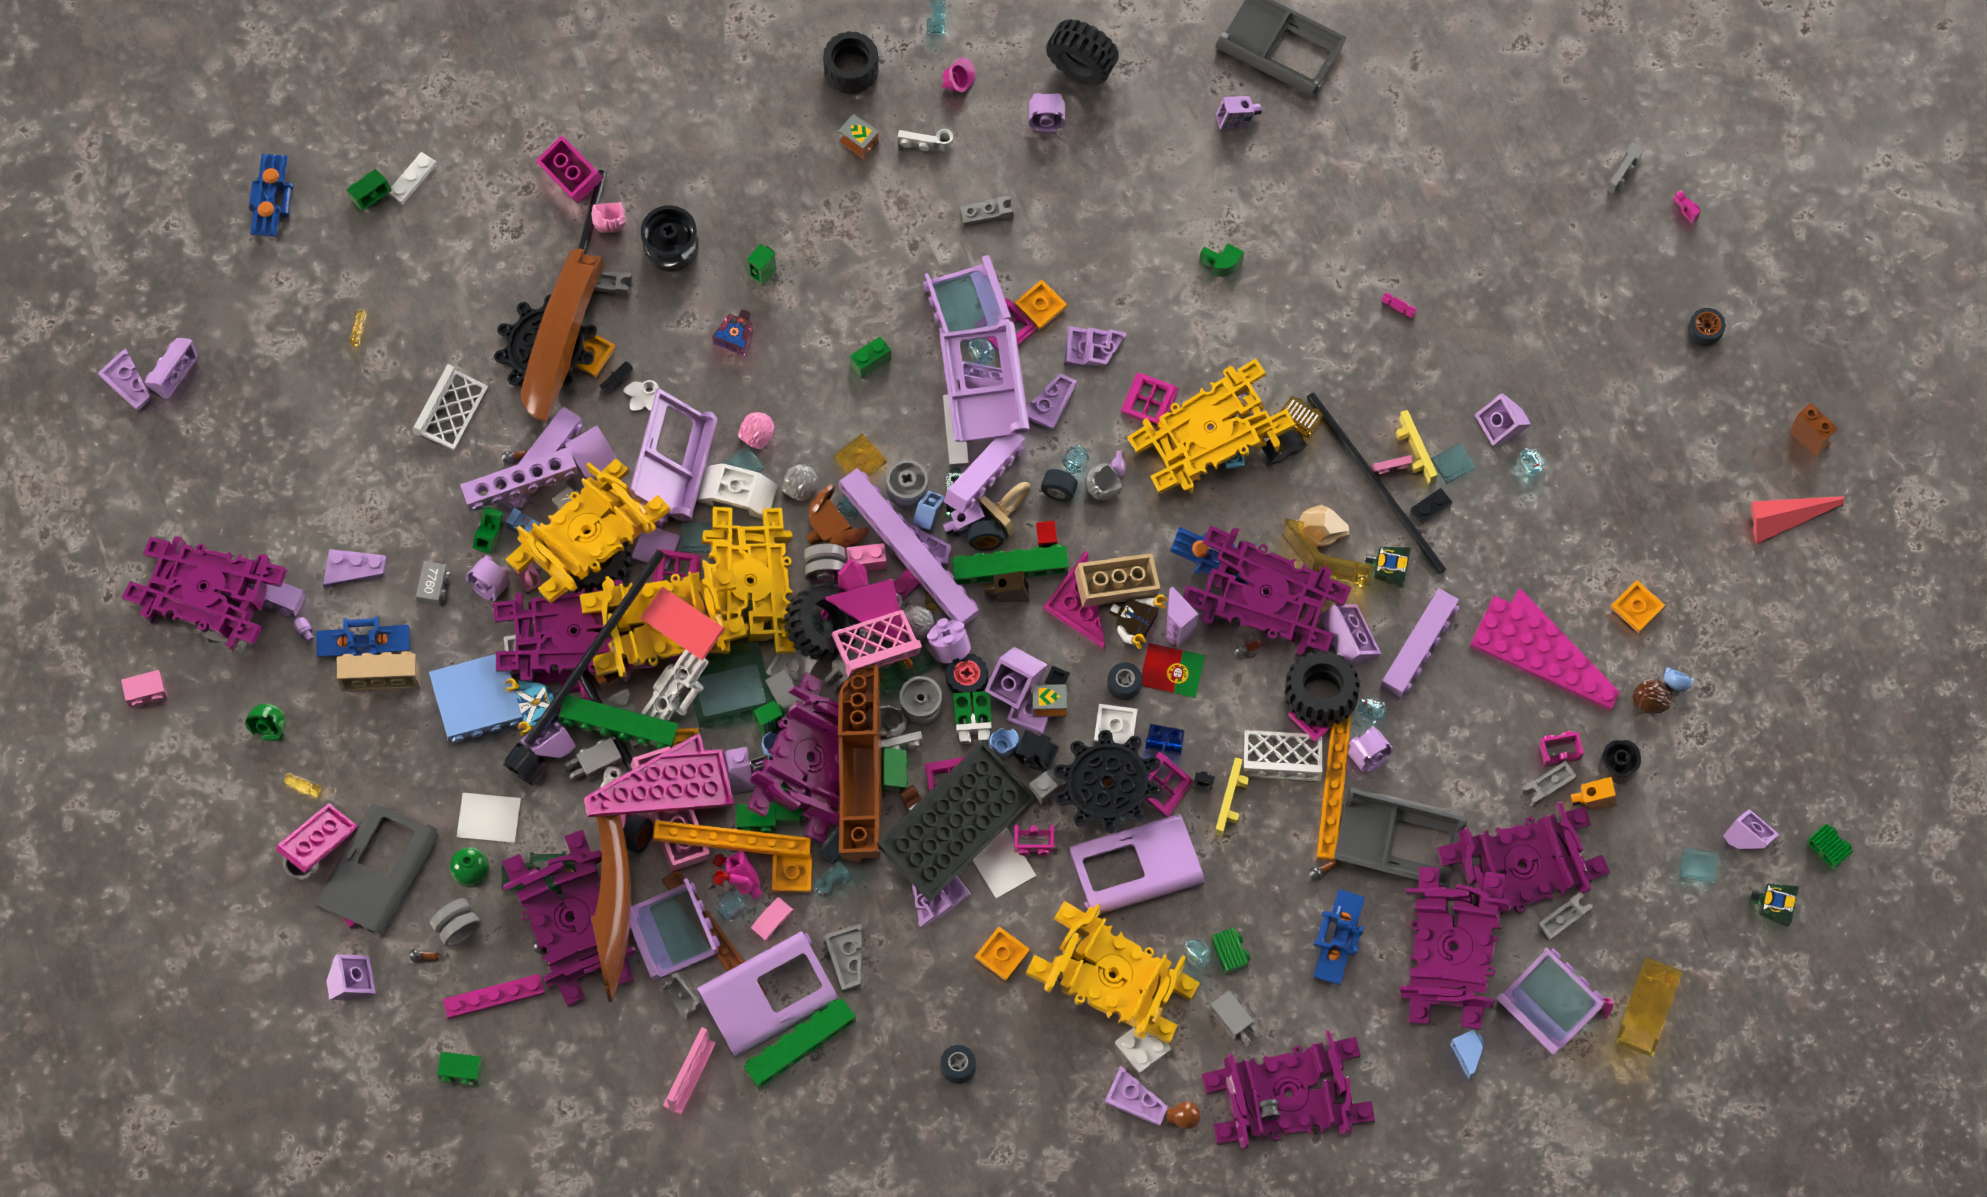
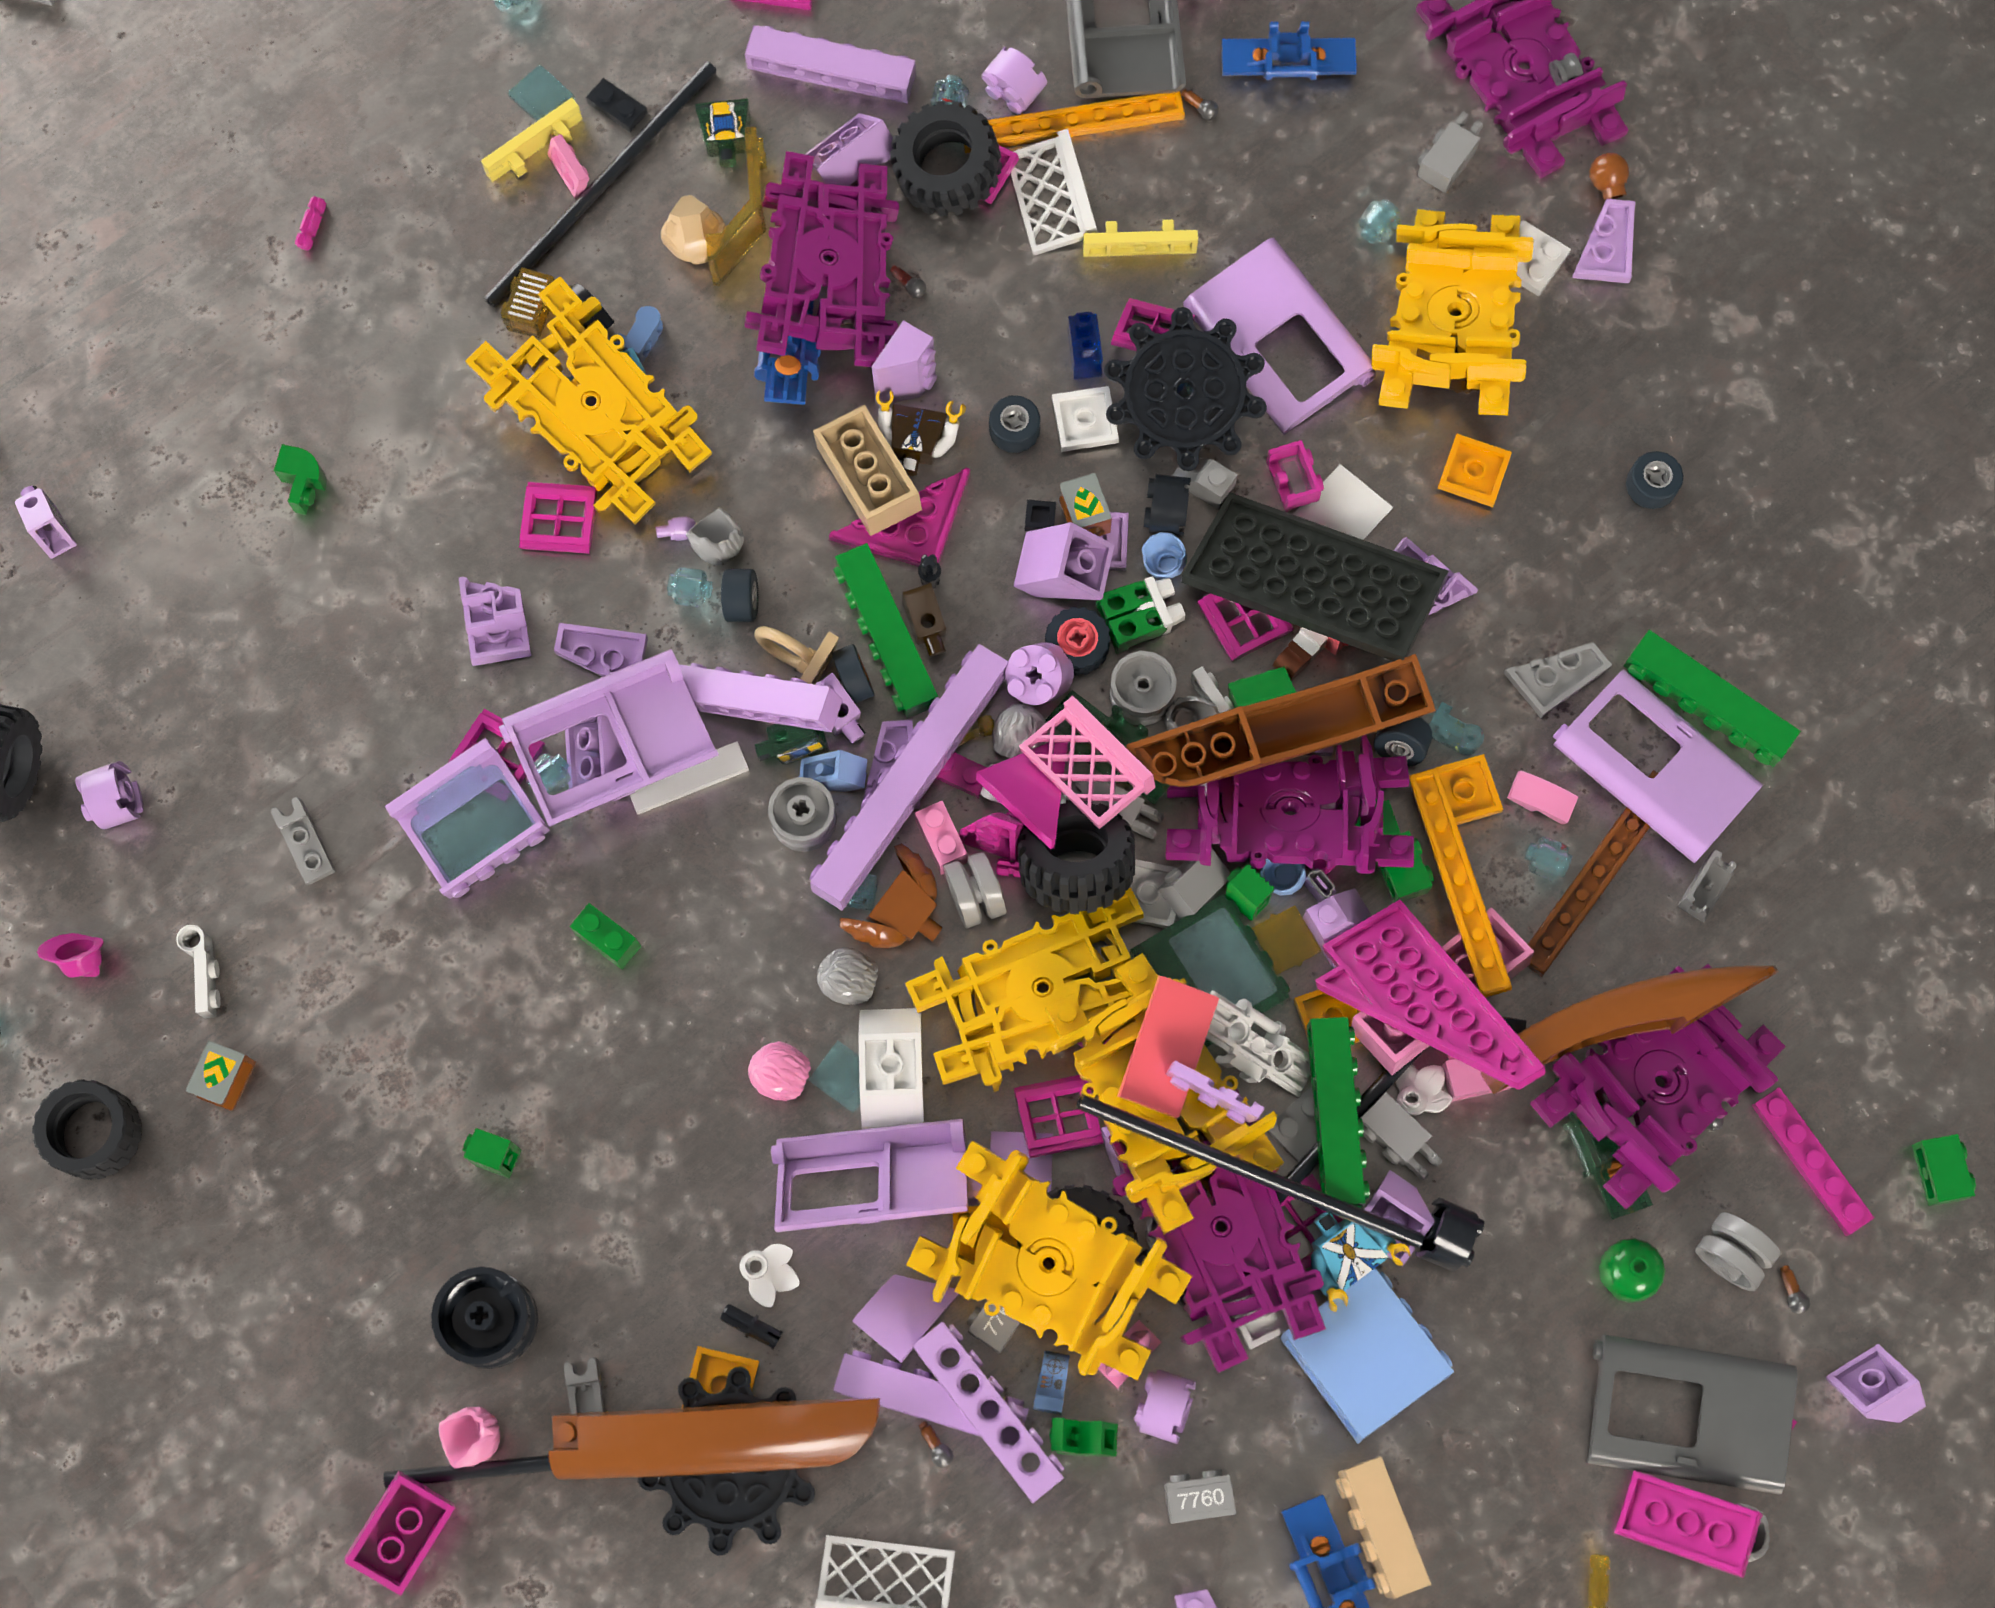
camera: 105 degrees left, 5 degrees up
white sticker [456,793,521,843] -> none
clear light blue panel [630,878,720,981] -> none
bright pink fence [663,1027,716,1116] -> none
clear light blue piece [681,523,712,553] -> none
torso [712,309,754,357] -> none
dark pink torso [713,851,762,899] -> none
clear yellow plate [833,433,887,477] -> none
light orange plate [1014,279,1067,330] -> none
red panel [1036,520,1057,548] -> none
sticker [1142,643,1205,698] -> none
black plate [1193,771,1215,789] -> none
green brick [1211,927,1250,975] -> none
lavender slope [1475,393,1531,446] -> none
none -> medium blue leg [614,306,663,364]
none -> black axle [918,554,941,589]
none -> lavender wing [1166,1060,1264,1125]
none -> clear yellow piece [1251,905,1321,975]

